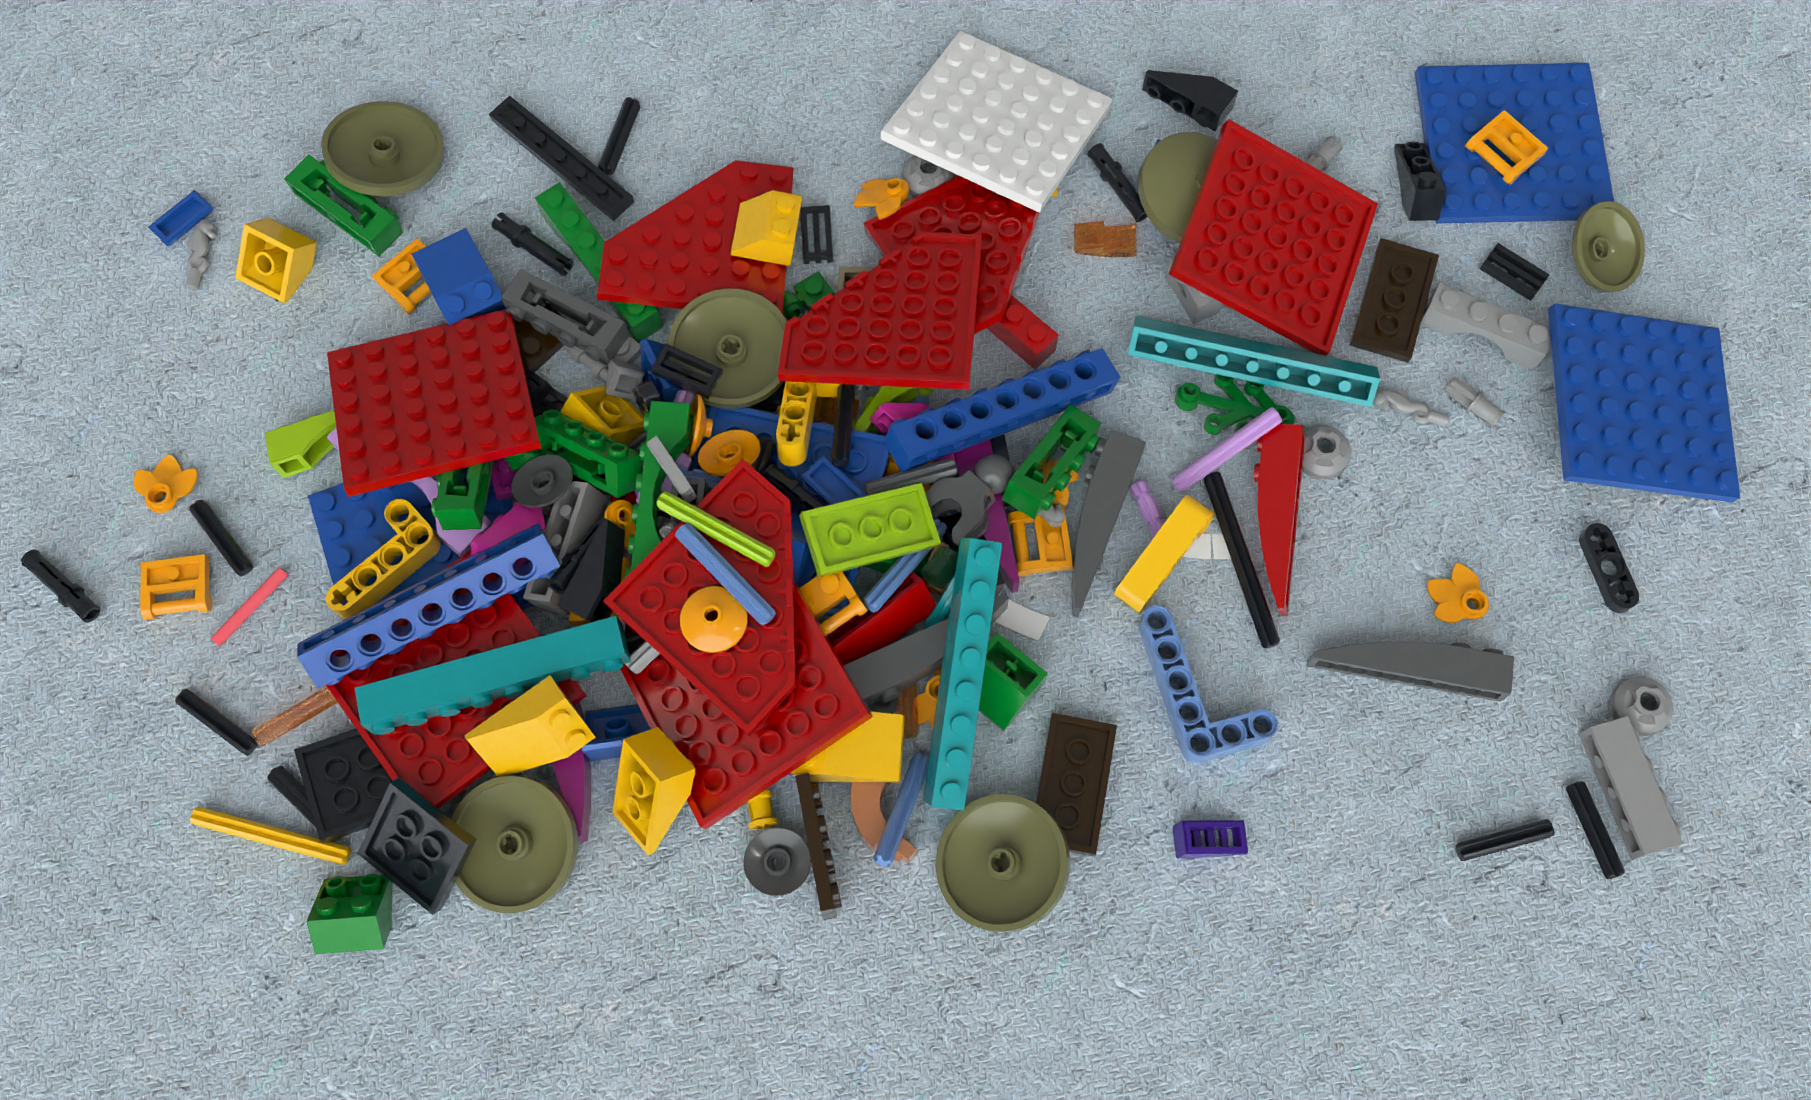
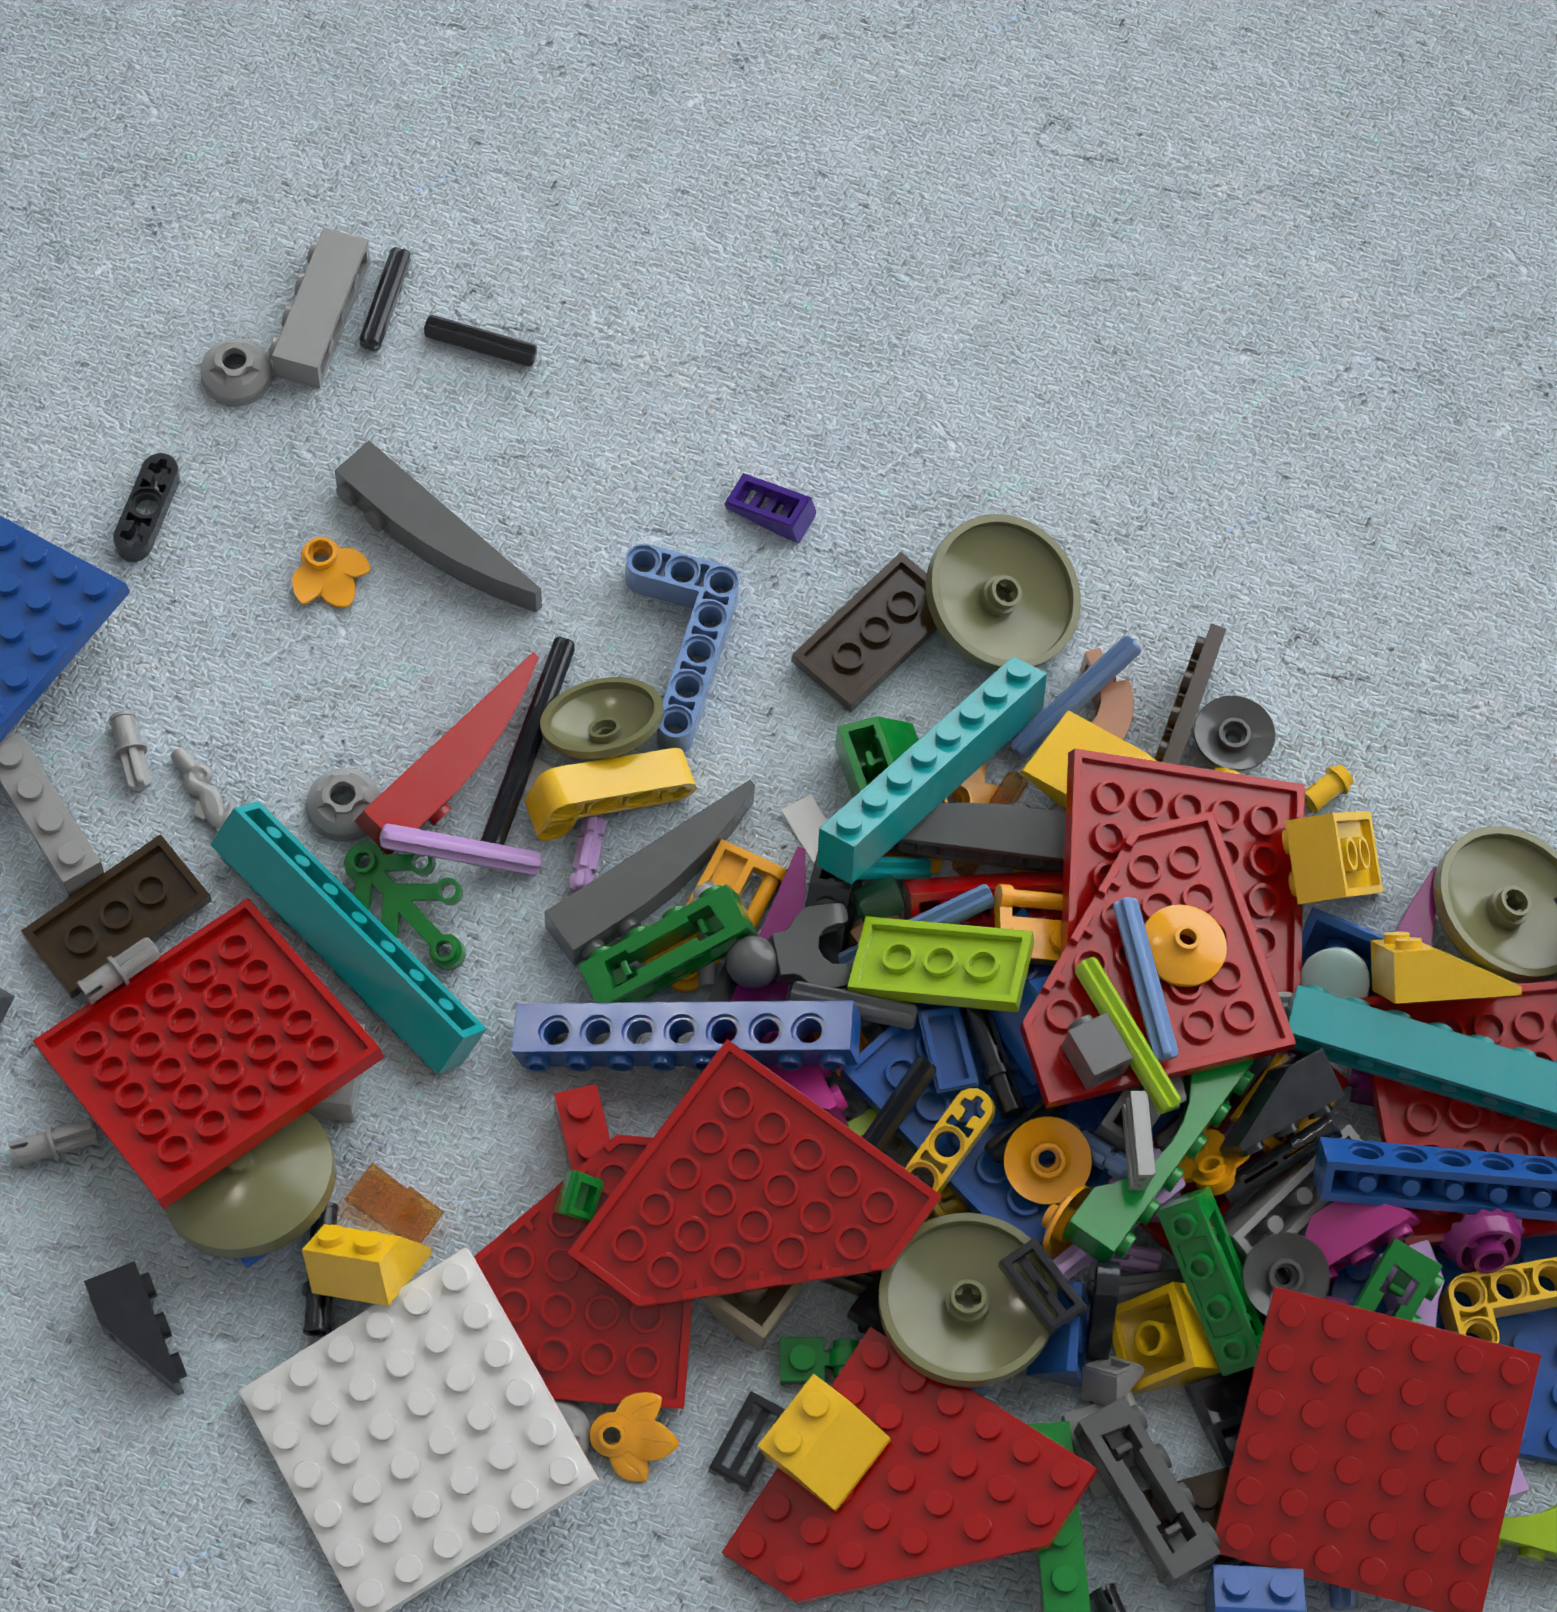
camera: 155 degrees left, 5 degrees down
none -> light grey axle [76,937,160,1005]
none -> yellow slope [302,1224,432,1306]
none -> olive dish [540,677,664,760]
none -> green slope [553,1170,604,1223]
none -> brick [1061,1013,1133,1091]
none -> light aqua piece [1301,947,1370,999]
none -> yellow pin [1305,764,1354,813]
none -> magenta piece [1440,1208,1525,1274]

